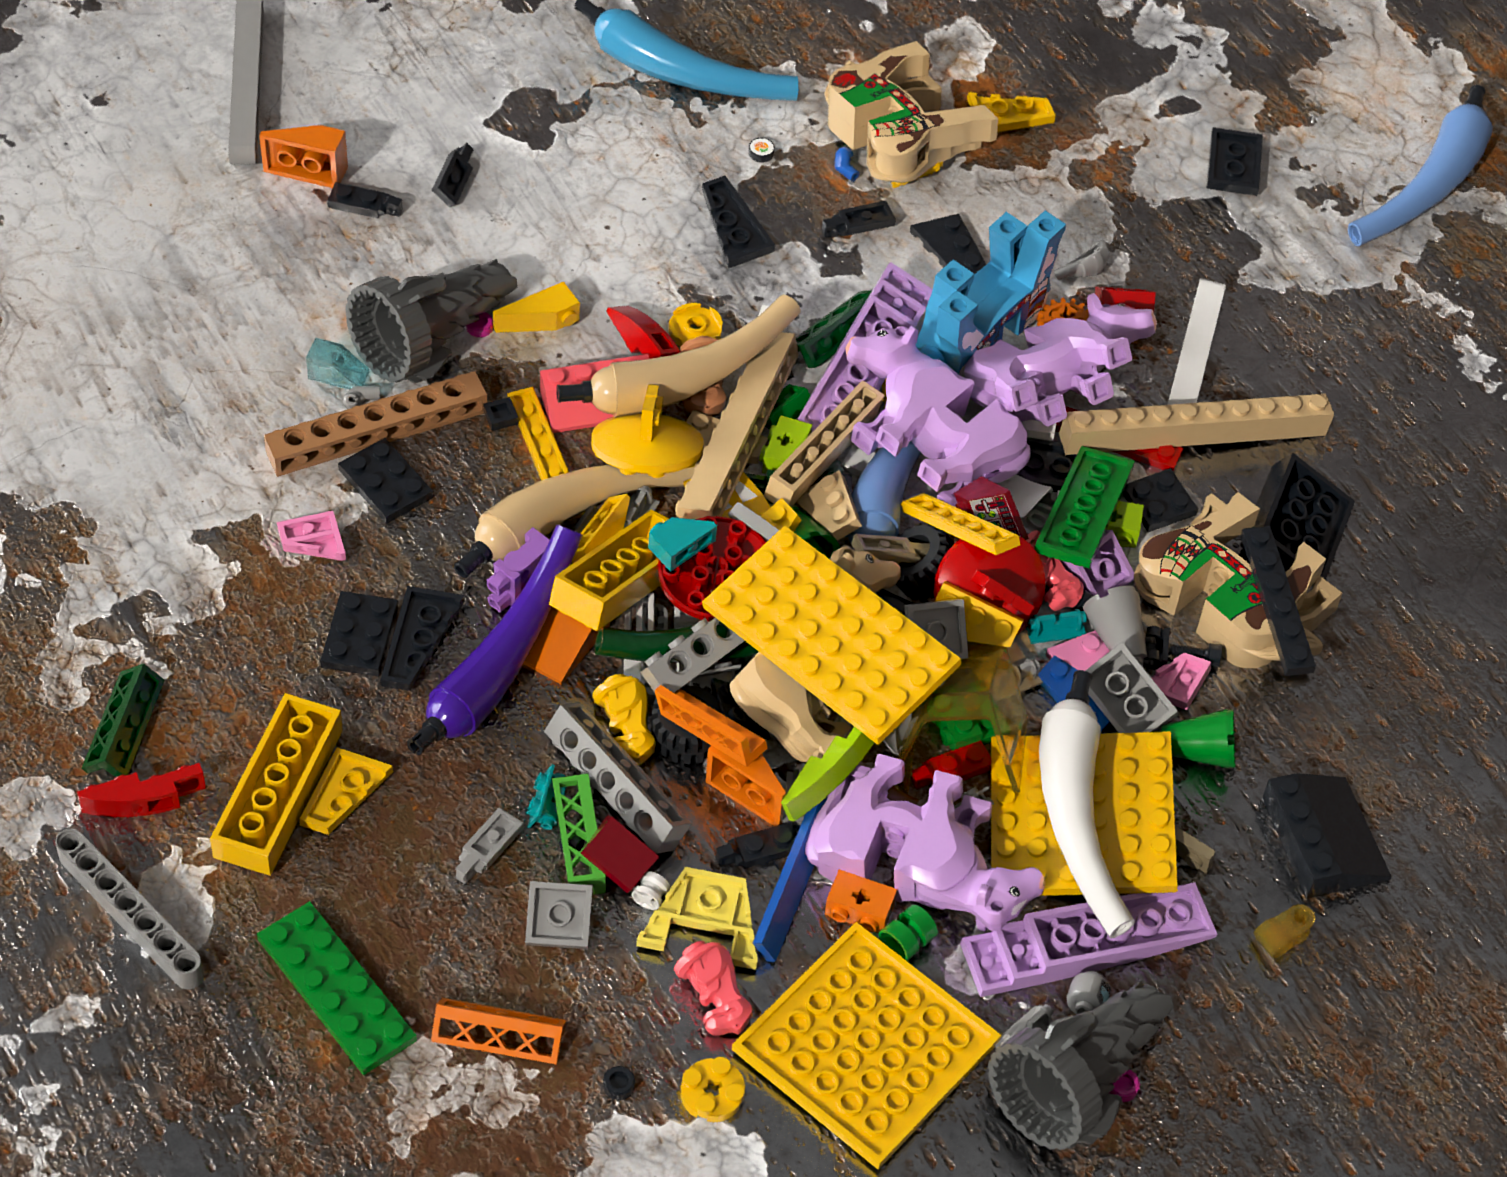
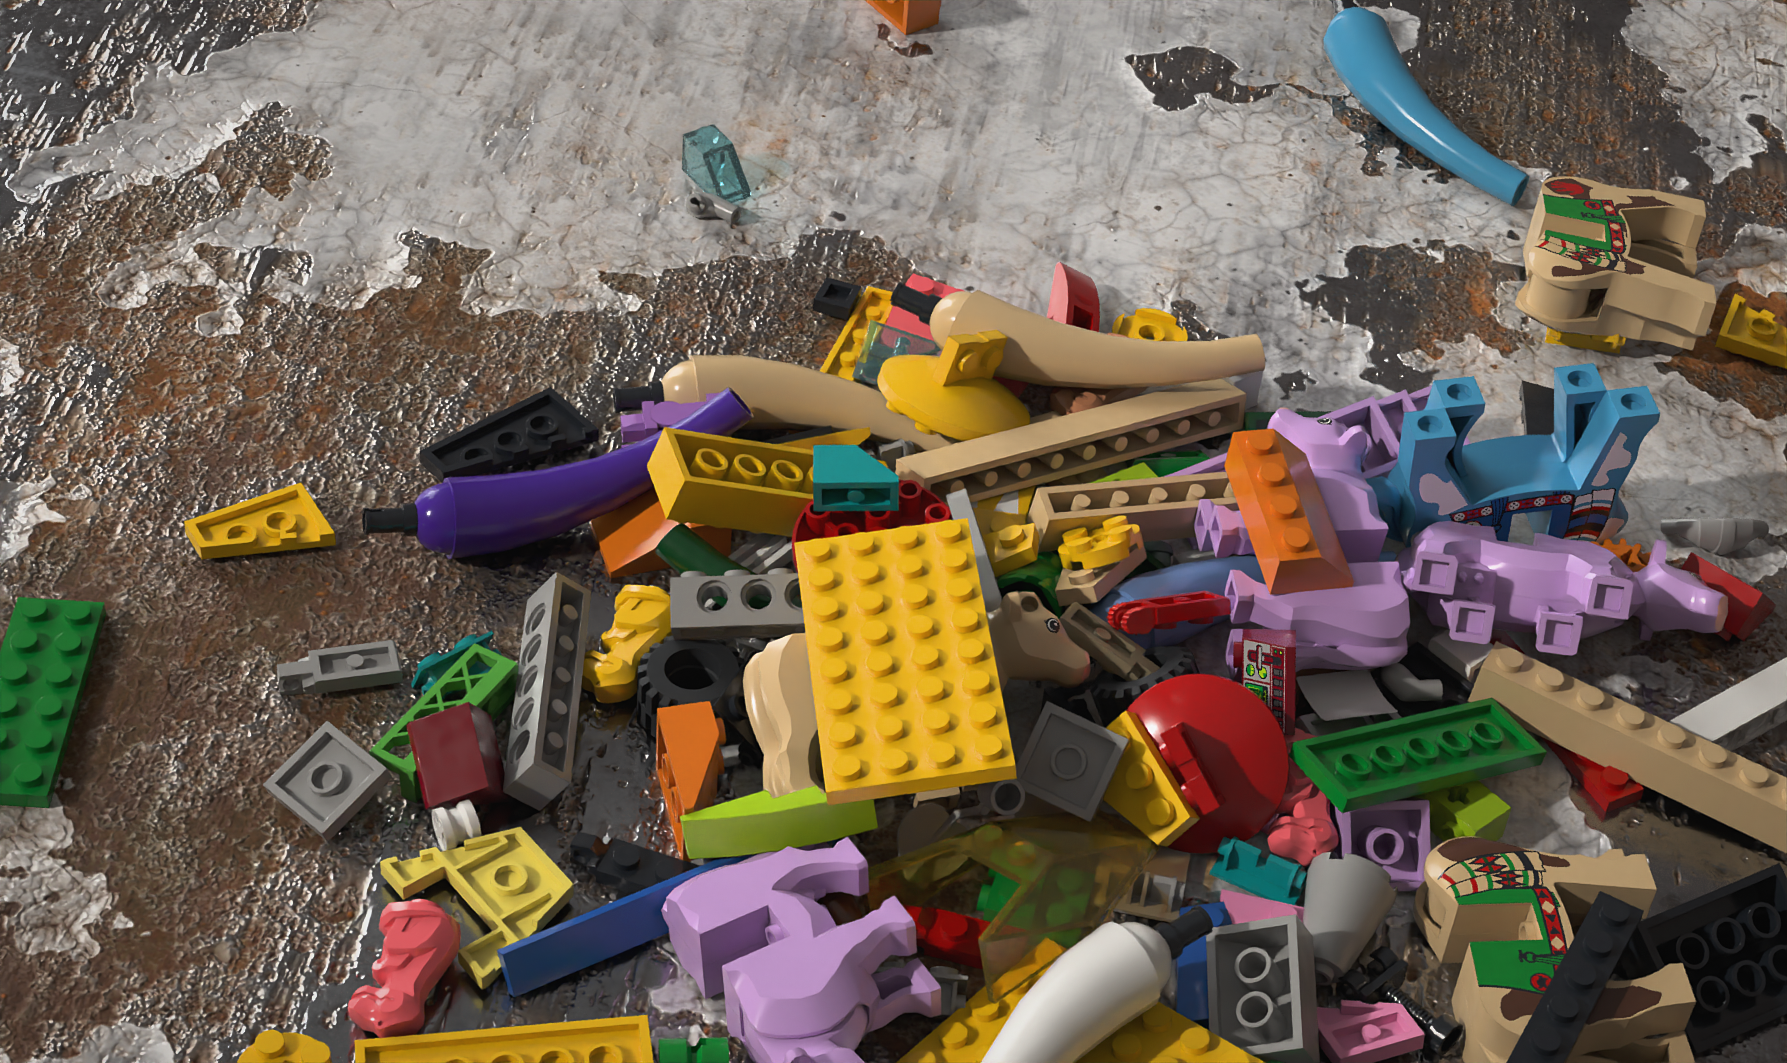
camera: 40 degrees right, 10 degrees down
red slope [77,763,206,817] -> none
dark green fence [81,663,165,777] -> none
yellow brick [210,693,343,876] -> none
medium nougat brick [264,371,487,477] -> none
bright pink wing [277,511,346,561] -> none
black plate [320,591,398,677] -> none
black hinge [327,182,403,218] -> none
black plate [338,438,433,524] -> none
dark grey cone [346,259,517,383] -> none
black hinge [431,143,474,207] -> none
orange fence [431,998,567,1064] -> none
dark pink tile [466,313,493,337] -> none
yellow slope [493,281,580,333] -> none
black tile [603,1066,635,1100] -> none
orange fence [654,685,768,767] -> none
black wing [702,175,775,269] -> none
tile [749,138,775,162] -> none
black hinge [821,201,896,238] -> none
orange brick [825,869,897,933] -> none
blue arm [835,147,860,182] -> none
yellow tile [901,493,1020,555] -> none
black plate [1123,468,1198,532] -> none
none -> clear light blue slope [852,320,942,386]
none -> yellow plate [1058,516,1144,570]
none -> red hinge [1106,591,1230,635]
none -> orange slope [1224,428,1354,595]
none -> light grey arm [1380,663,1443,702]

